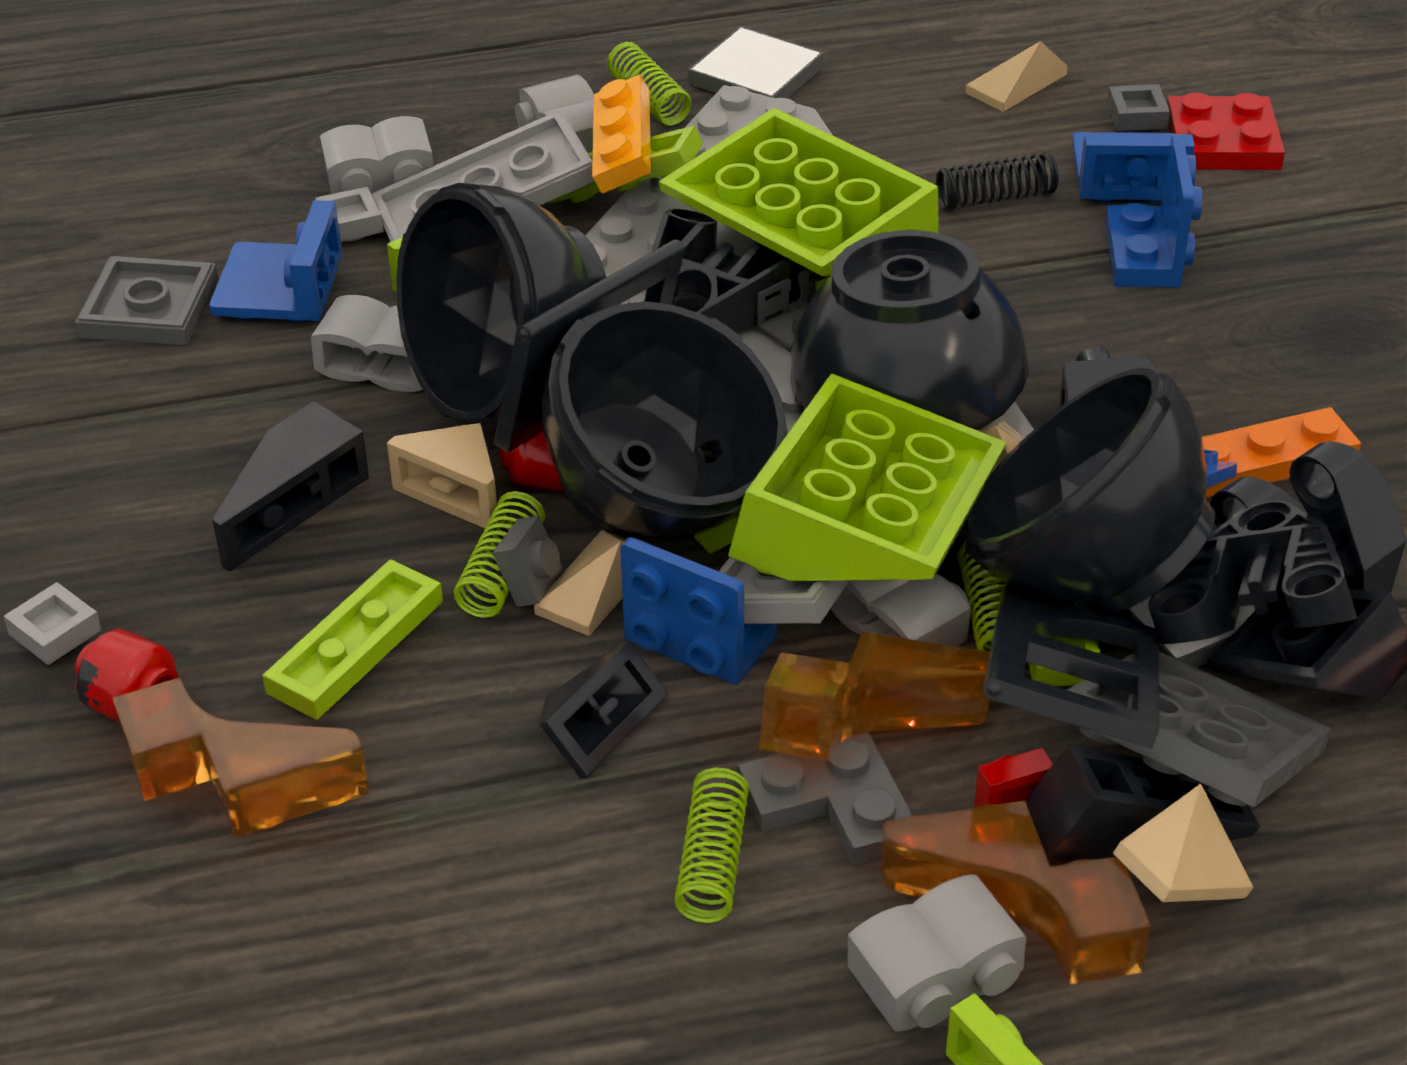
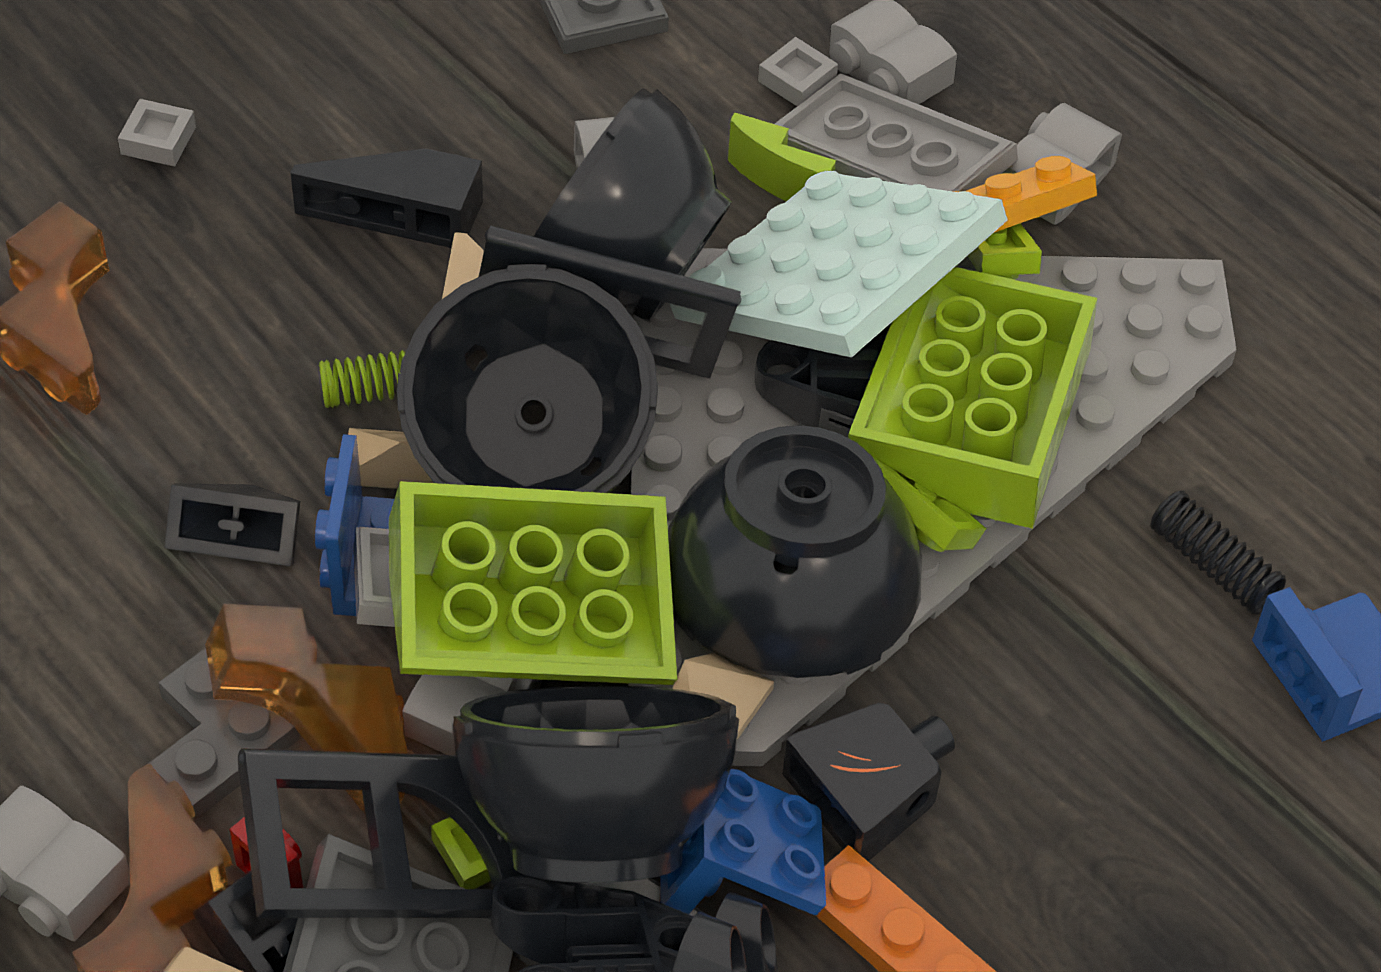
camera: 60 degrees right, 10 degrees up
red head [75,629,180,727] -> none
blue bracket [209,200,343,322] -> none
lime plate [262,559,443,720] -> none
dark grey plate [492,516,563,607] -> none
lime piece [607,42,691,126] -> none
lime piece [674,767,749,923] -> none
white tile [688,26,824,99] -> none
blue bracket [1105,135,1202,288] -> none
none -> light aqua plate [669,171,1008,358]

